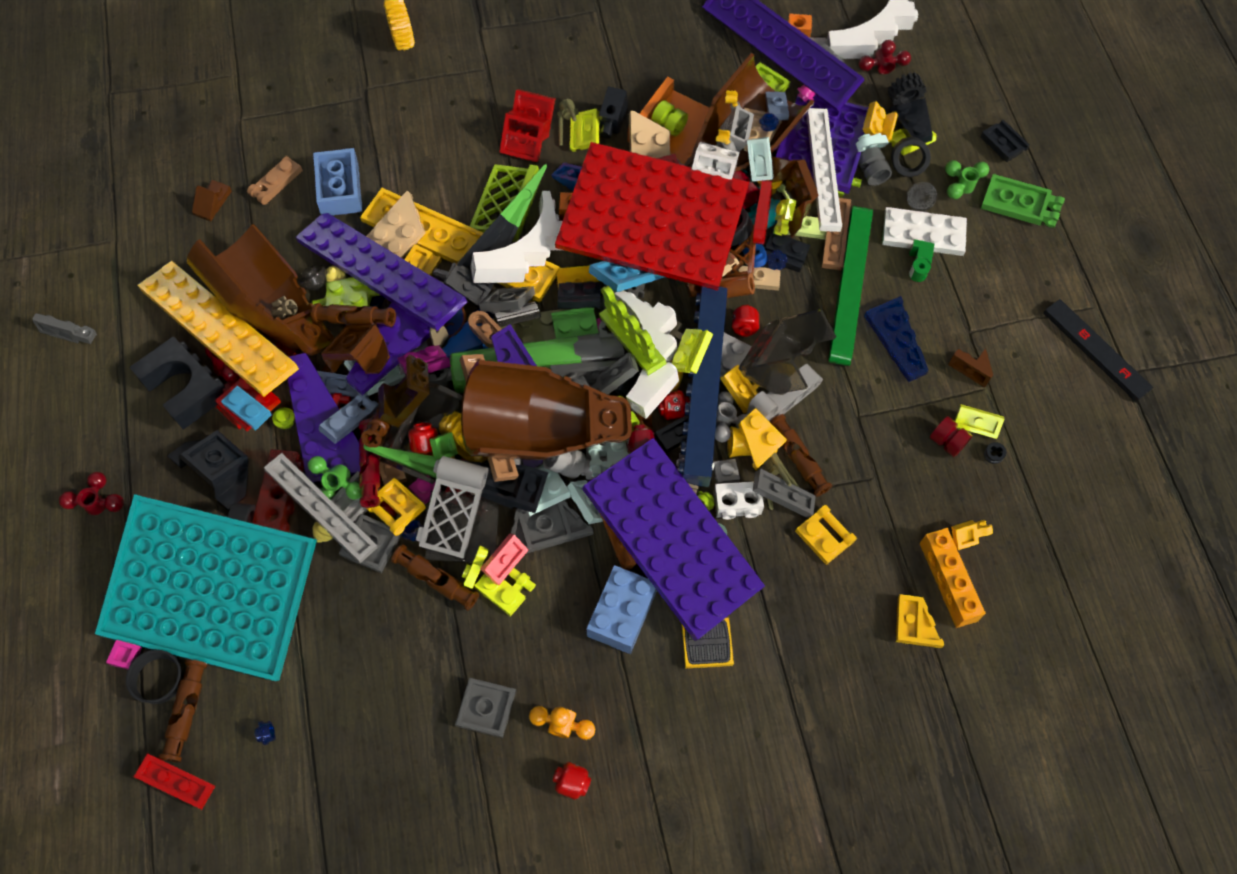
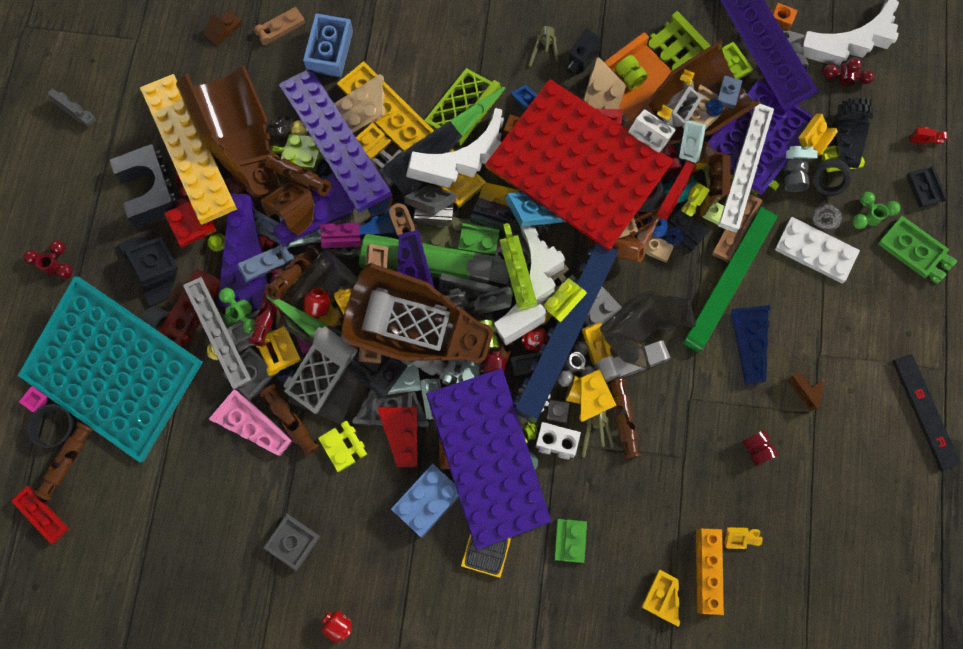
camera: 20 degrees right, 10 degrees up
dark azure plate [221,386,272,431] -> none
clear blue plate [255,721,276,745] -> none
dark tan gear [271,296,298,320] -> none
dark brown panel [378,355,430,428] -> none
bright green plate [429,432,458,461] -> none
neon yellow plate [462,546,489,588] -> none
coral plate [480,534,528,585] -> none
red bracket [499,89,556,162] -> none
light orange piece [529,706,595,740] -> none
neon yellow plate [570,108,600,152] -> none
red head [732,305,759,337] -> none
dark grey plate [752,468,815,518] -> none
yellow plate [795,505,857,565] -> none
dark pink plate [797,84,815,102] -> none
green leg [909,239,935,282] -> none
neon yellow plate [955,404,1004,439] -> none
black bush [984,442,1007,464] -> none
none -> bright pink wing [209,389,293,456]
none -> light grey piece [361,288,450,351]
none -> red wing [377,407,418,467]
none -> bright green plate [554,519,587,563]
none -> lime fence [649,11,711,71]
none -> red plate [910,127,947,144]

